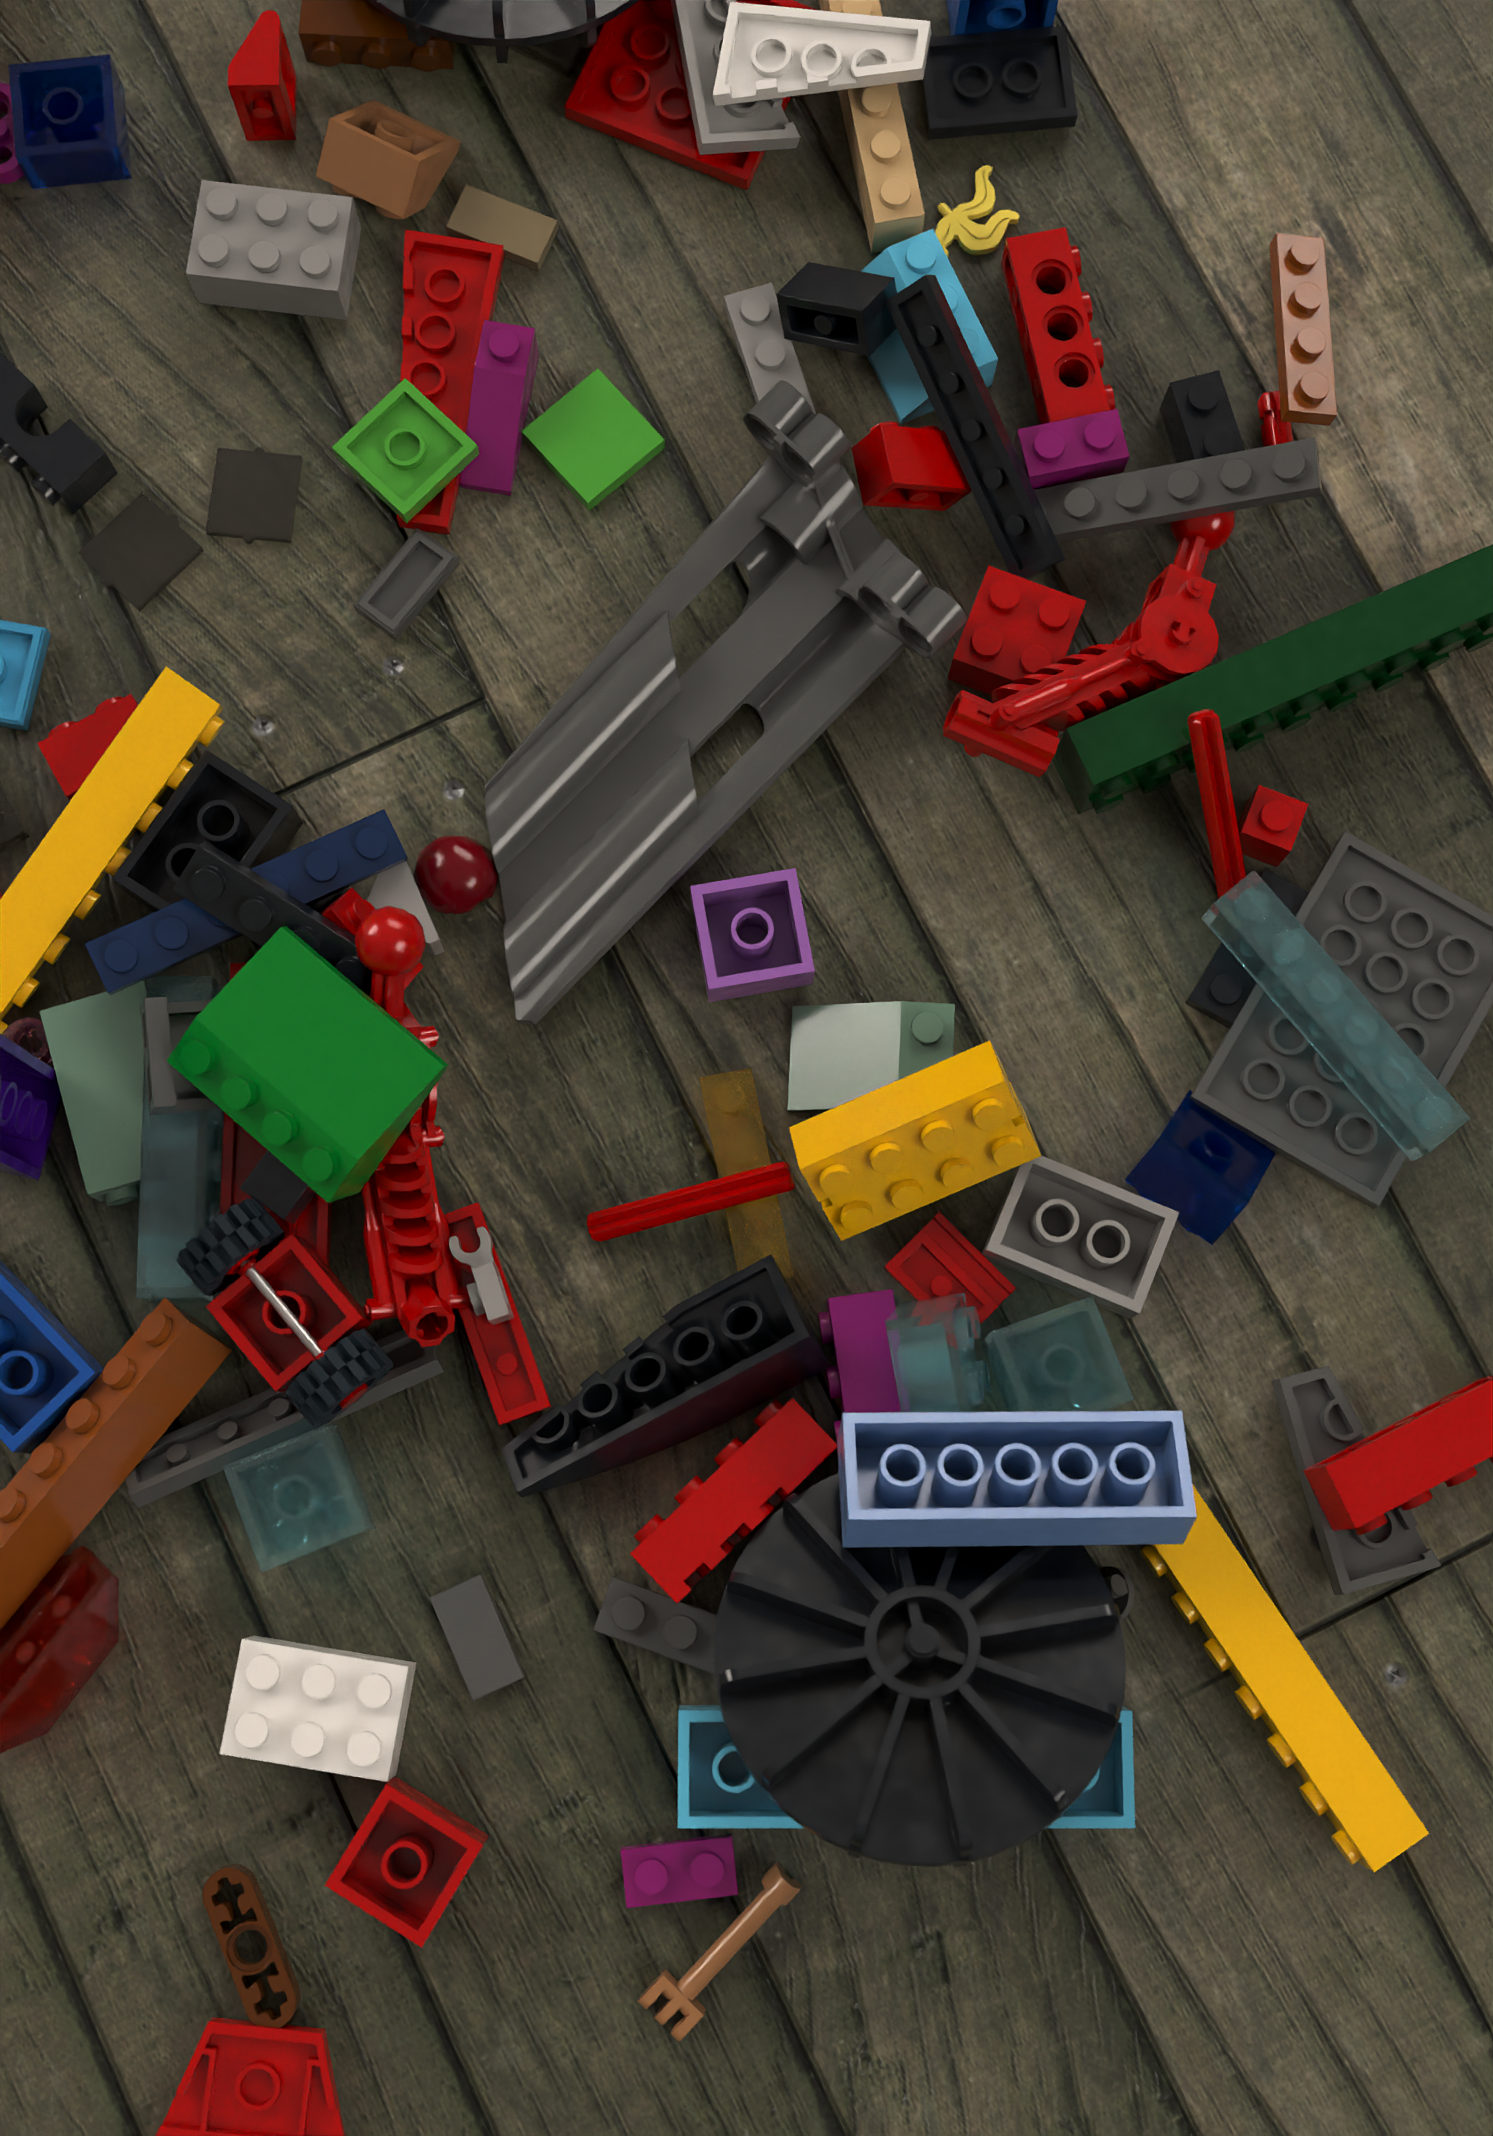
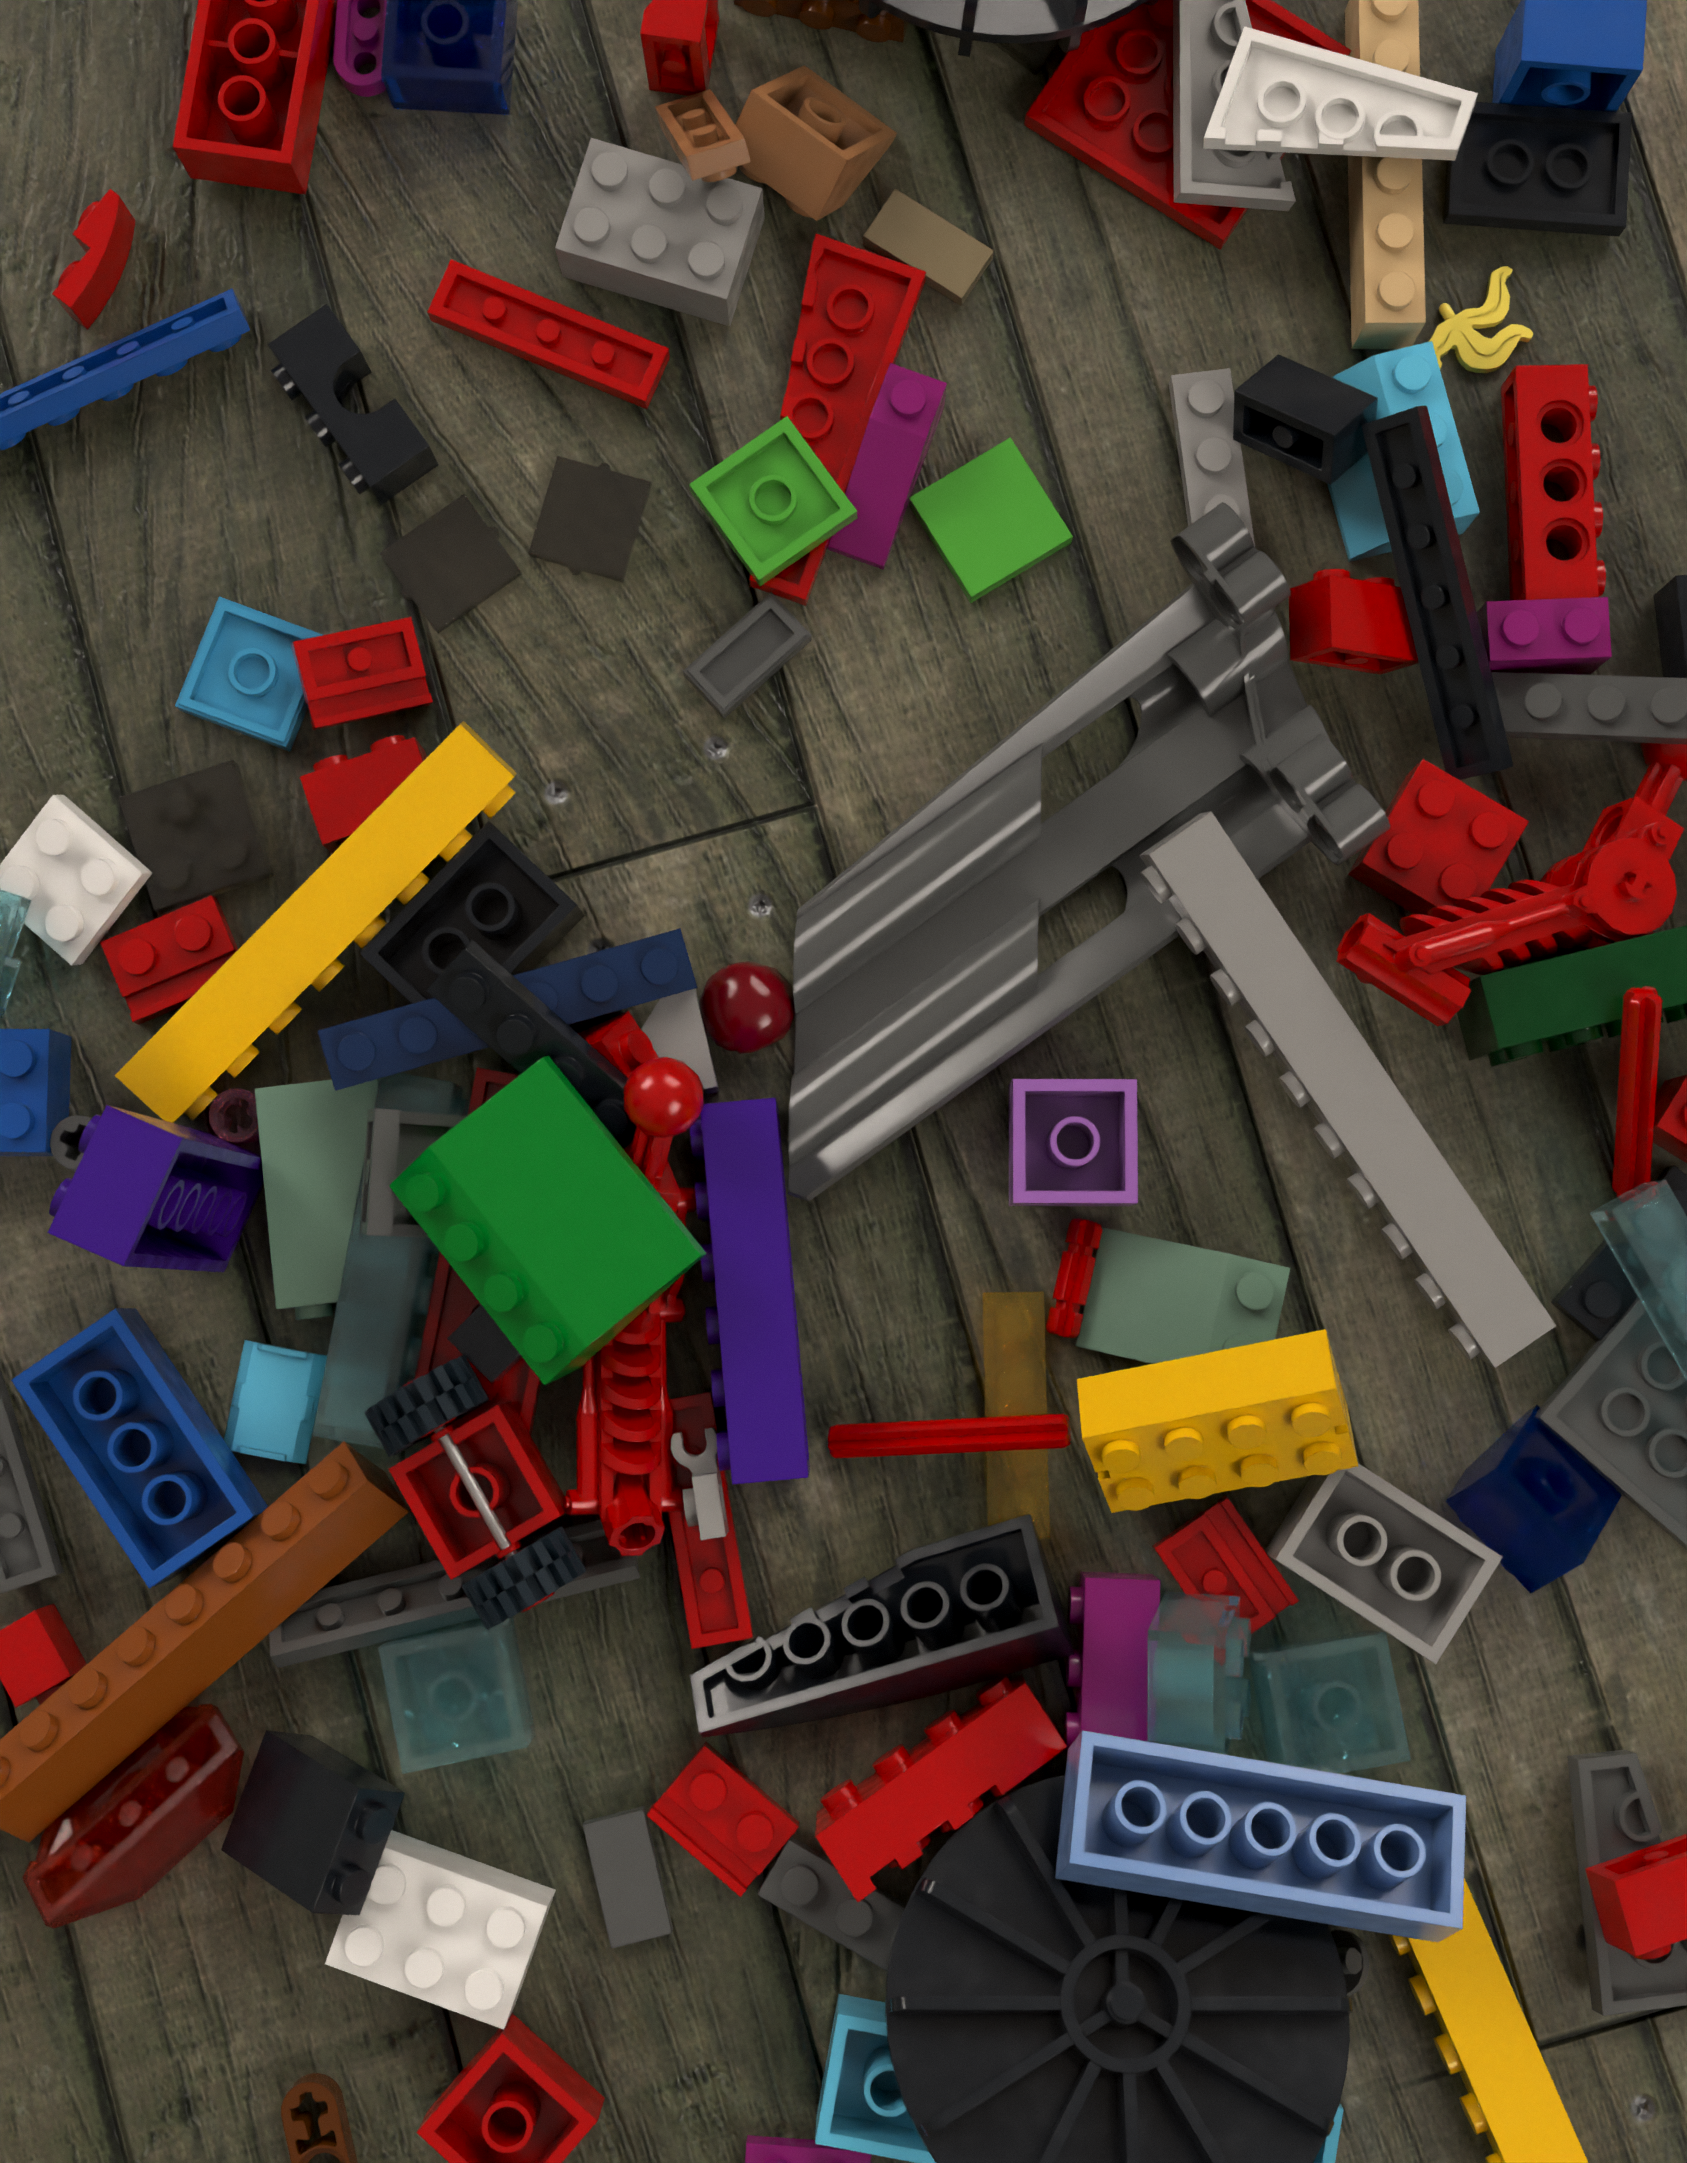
camera: 15 degrees right, 5 degrees up
none -> black brick [221,1730,405,1915]
none -> medium azure piece [224,1340,328,1464]
none -> red plate [291,617,433,730]
none -> red plate [427,259,670,409]
none -> red plate [646,1742,800,1897]
none -> medium nougat plate [655,89,751,182]
none -> dark purple brick [690,1098,810,1485]
none -> red axle [1046,1218,1103,1339]
none -> light grey brick [1139,811,1556,1368]

